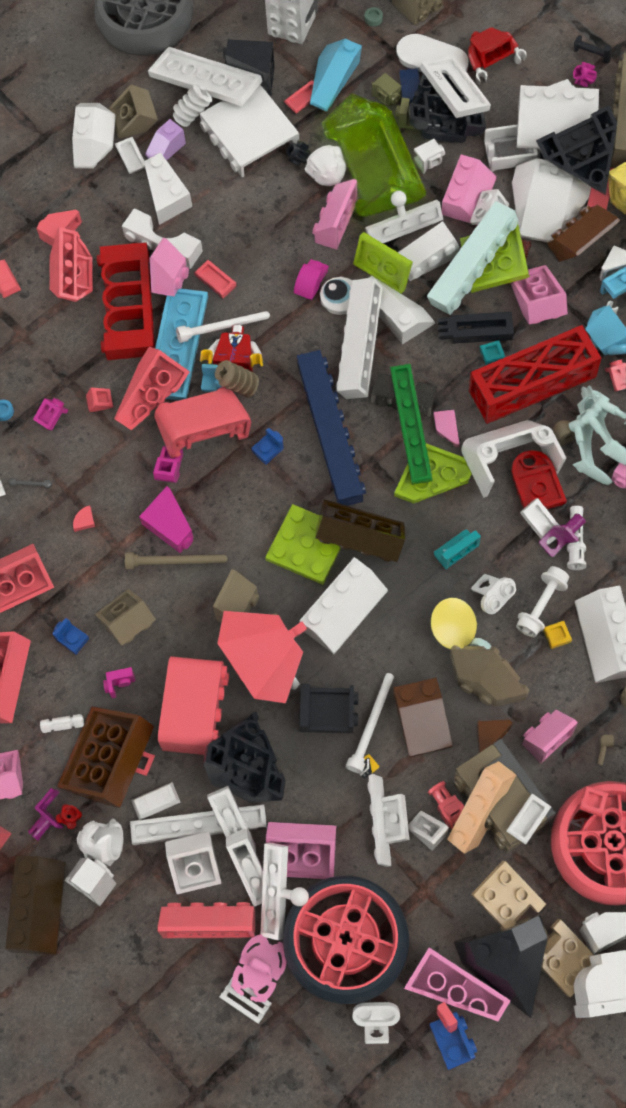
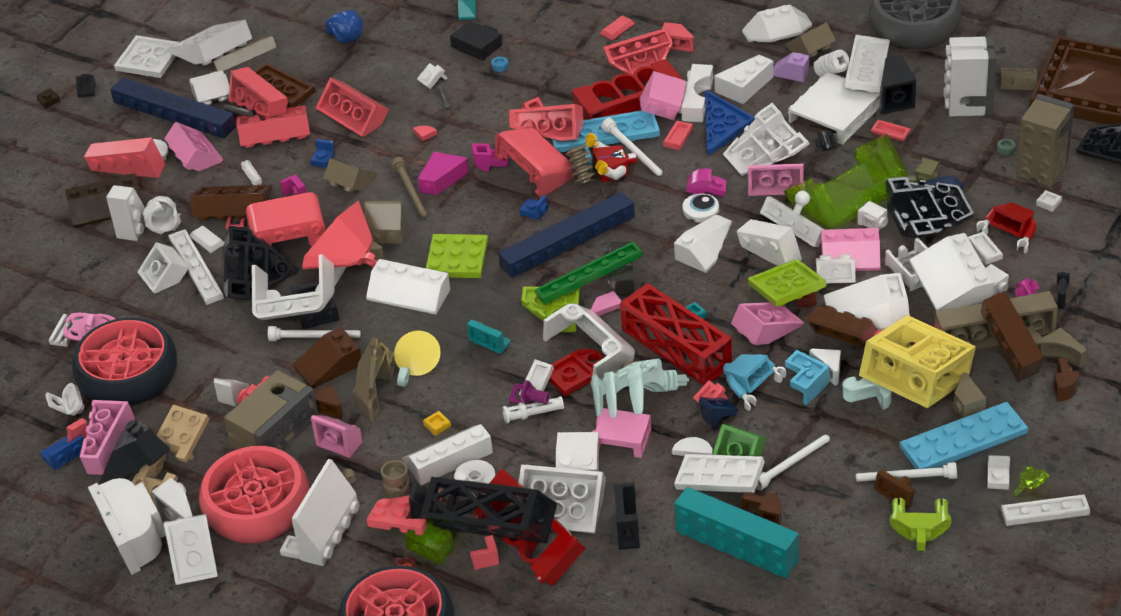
camera: 70 degrees right, 25 degrees down
magenta bracket [28,788,64,840] -> none
dark pink bracket [33,398,68,430] -> none
red plate [55,804,82,829] -> none
white tile [115,137,145,174] -> none
coral slope [158,902,255,938] -> none
white bracket [207,786,263,907] -> none
white plate [260,843,309,940] -> none
bright pink slope [266,822,336,879] -> none
white helmet [305,145,346,186] -> none
medium azure wedge [310,39,362,111] -> none
dark brown slope [315,499,405,562] -> none
white brick [336,277,383,399] -> none
lime tile [353,232,413,294] -> none
sticker [359,754,379,779] -> none
white bracket [368,774,410,867] -> none
white tile [397,34,469,73] -> none
white piece [420,56,491,118] -> none
light aqua brick [427,201,518,315] -> none
black hinge [437,311,514,344] -> none
light nougat arch [447,761,516,854] -> none
white bracket [471,574,516,614] -> none
white tile [506,794,551,845] -> none
white piece [516,566,569,637] -> none
black wedge [536,105,617,195] -> none
coral tile [579,786,608,817] -> none
none -> white windscreen [252,254,334,320]
none -> blue tile [705,90,755,155]
none -> white wedge [723,103,810,176]
none -> white tile [968,232,1003,265]
none -> white tile [1036,190,1062,212]

